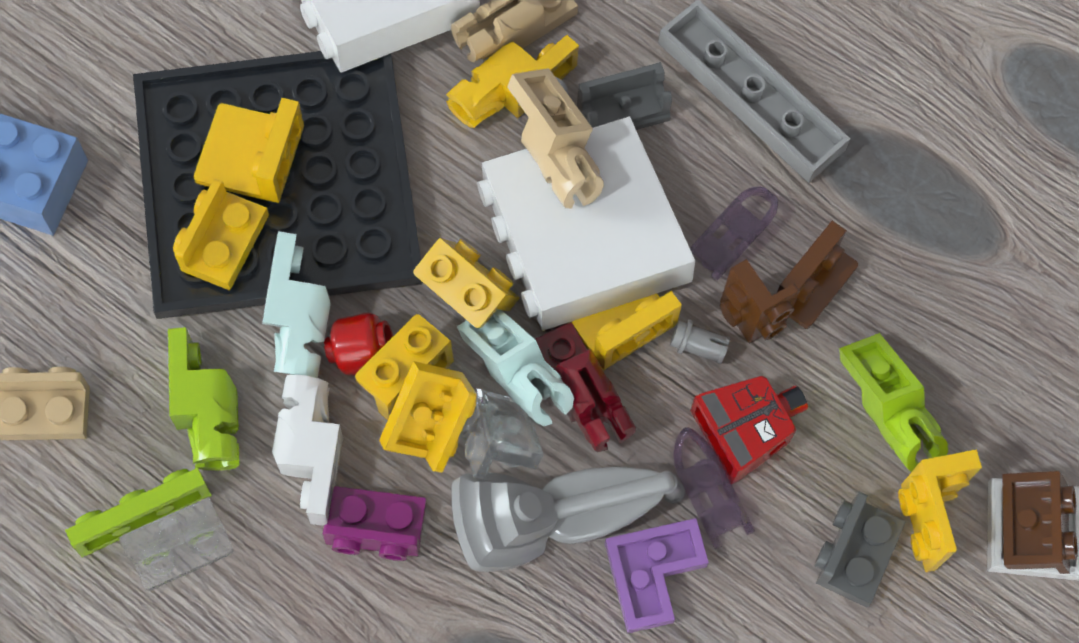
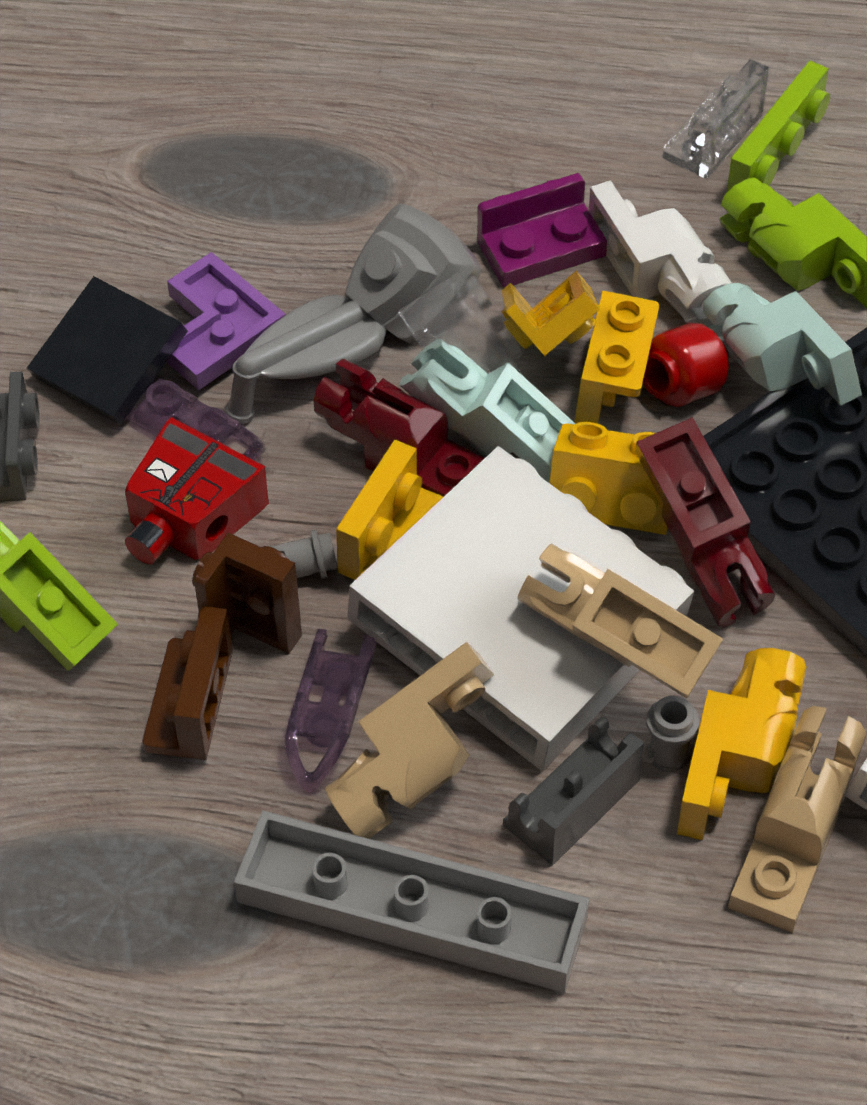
camera: 155 degrees right, 15 degrees down
none -> black tile [26,276,188,425]
none -> tan plate [325,642,494,839]
none -> dark red plate [635,417,775,628]

